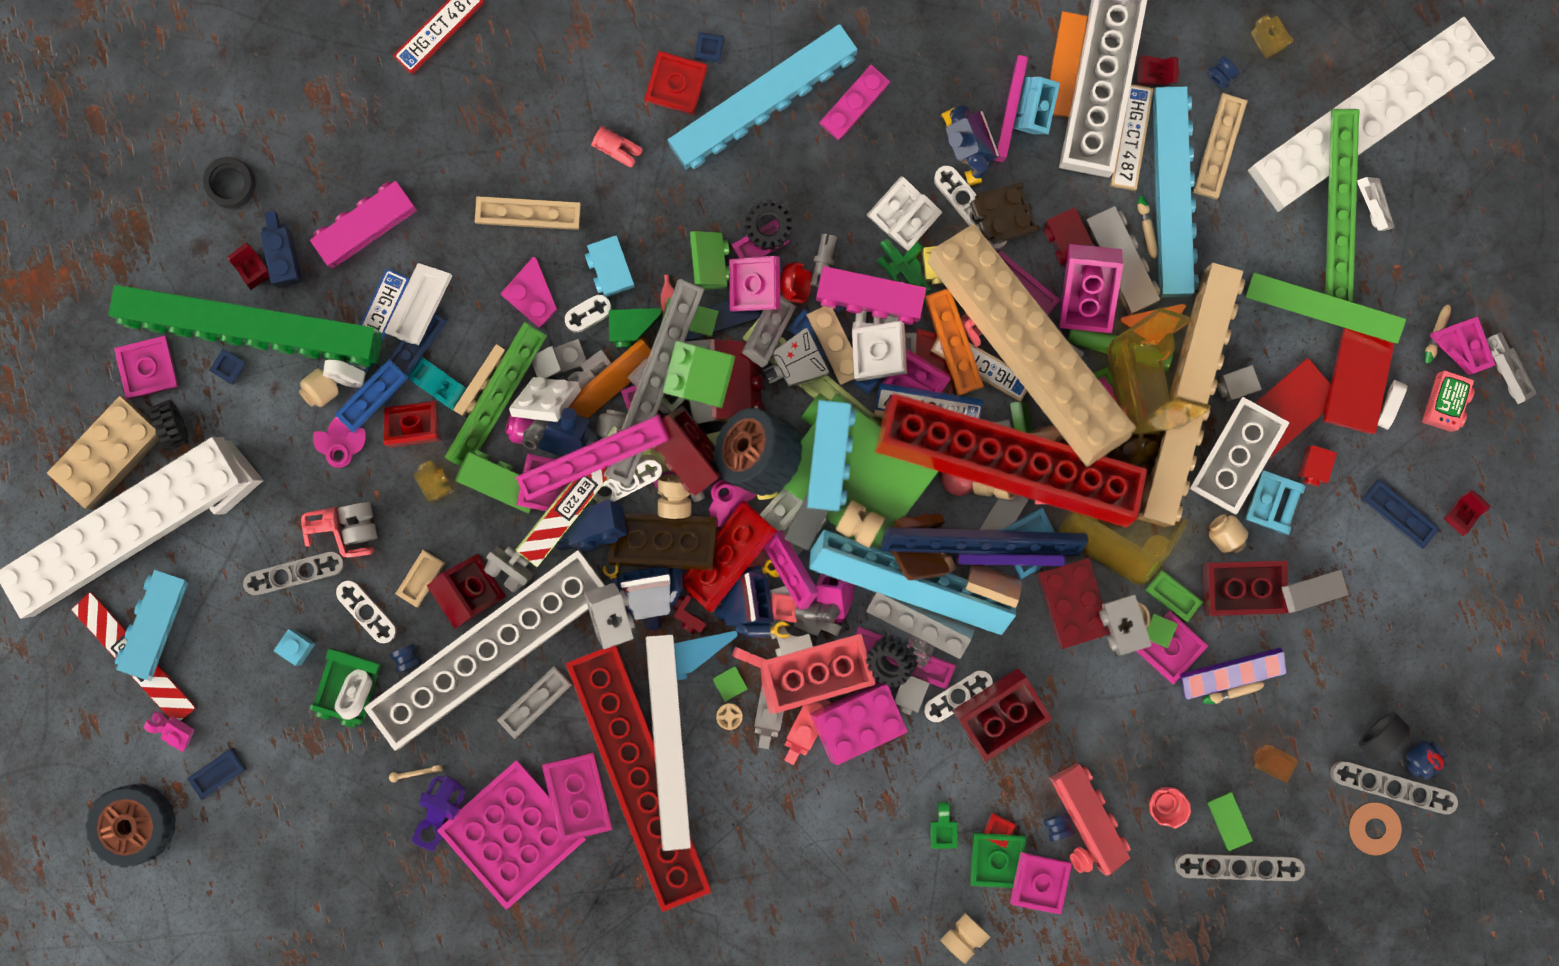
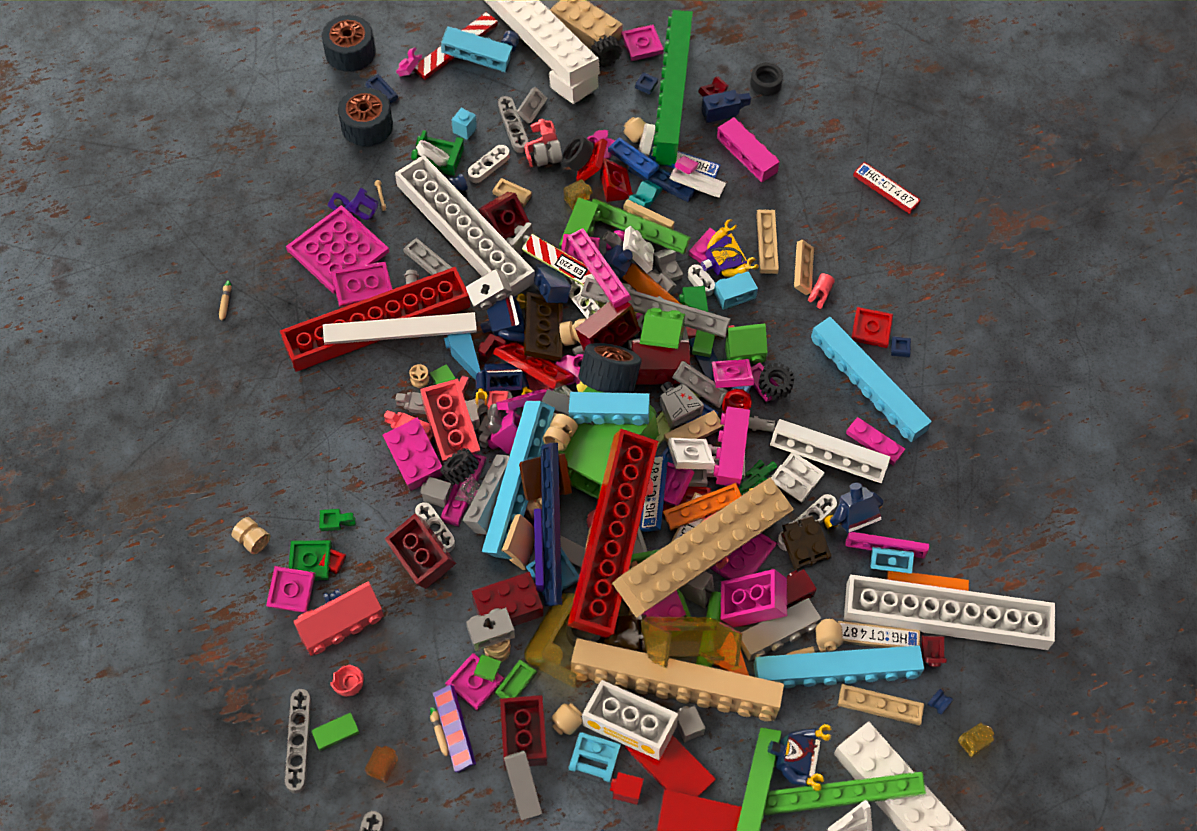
camera: 90 degrees right, 25 degrees down
none -> black wheel [338,88,393,146]
none -> light grey pin [404,270,419,284]
none -> dark blue wheel [501,31,520,52]
none -> light grey plate [516,87,548,124]
none -> black tyre [562,135,594,171]
none -> red tile [576,138,608,183]
none -> dark pink tile [674,156,699,175]
none -> torso [701,219,759,277]
none -> torso [768,725,831,791]
none -> white brick [770,419,890,483]
none -> tan plate [794,240,814,295]
none -> tan head [816,619,843,651]

